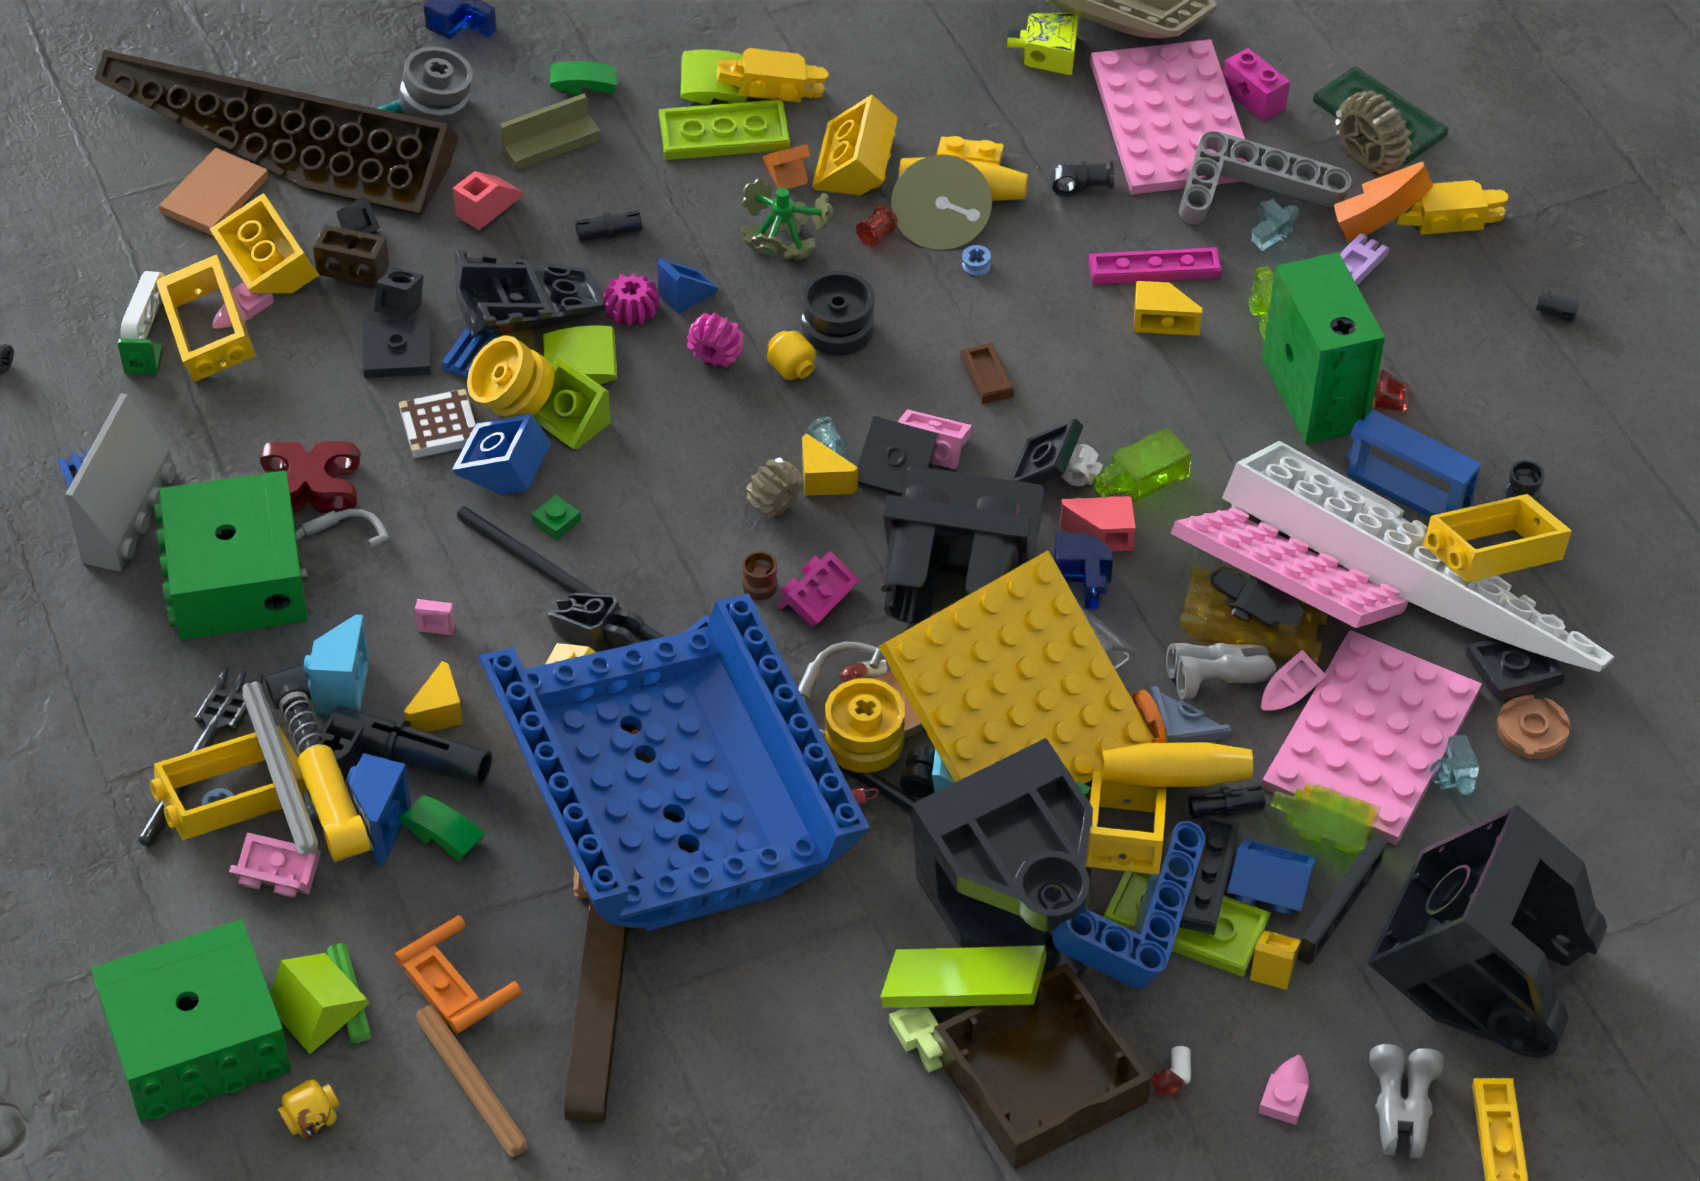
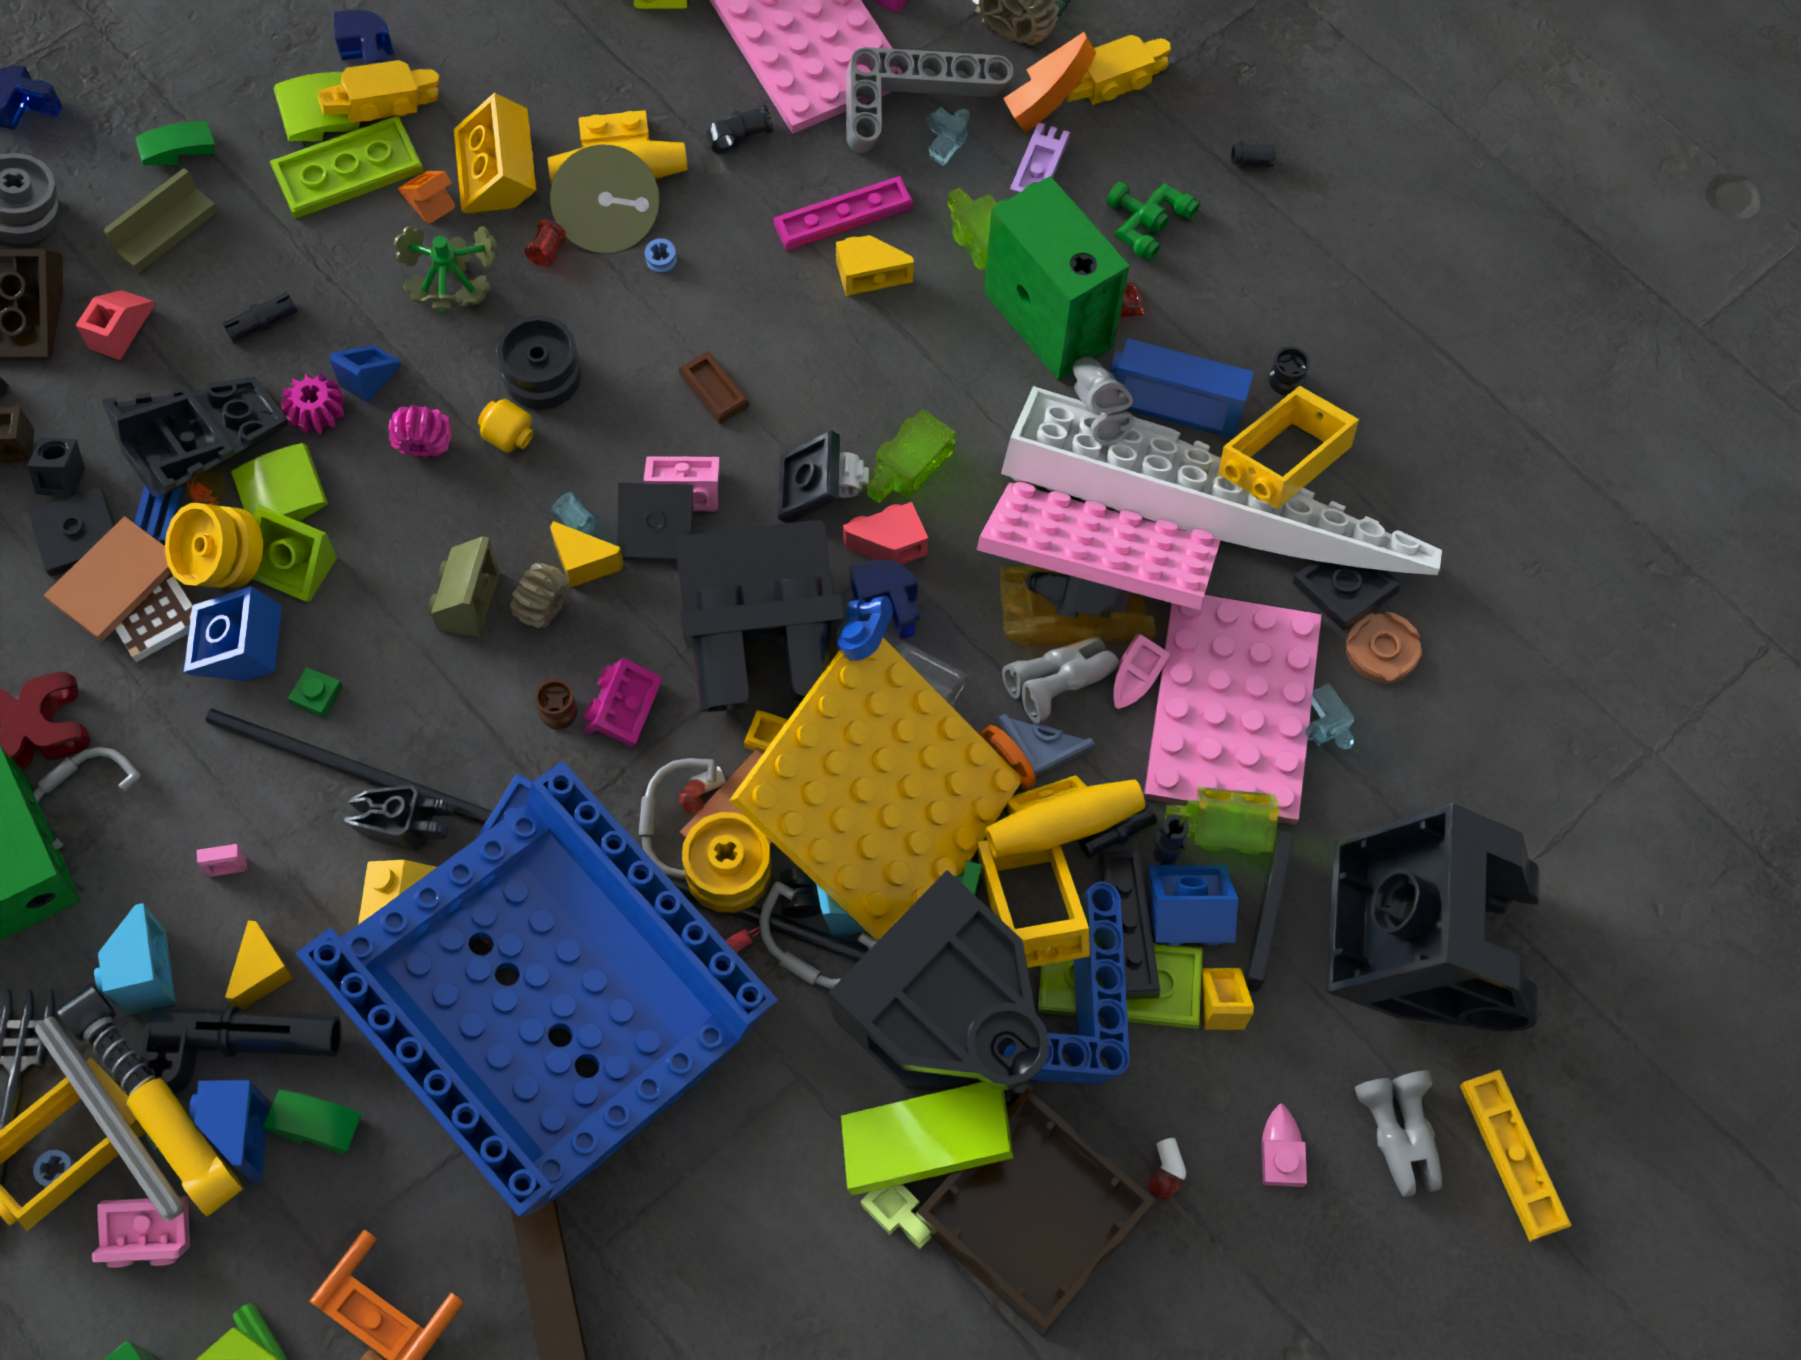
camera: 20 degrees left, 15 degrees up
none -> nougat tile [43,516,172,643]
none -> clear blue brick [333,9,395,65]
none -> olive slope [429,536,500,638]
none -> light grey piece [759,882,877,989]
none -> blue plate [838,596,893,661]
none -> light grey piece [1073,357,1134,446]
none -> green piece [1106,181,1201,262]
none -> black pin [1154,814,1189,865]

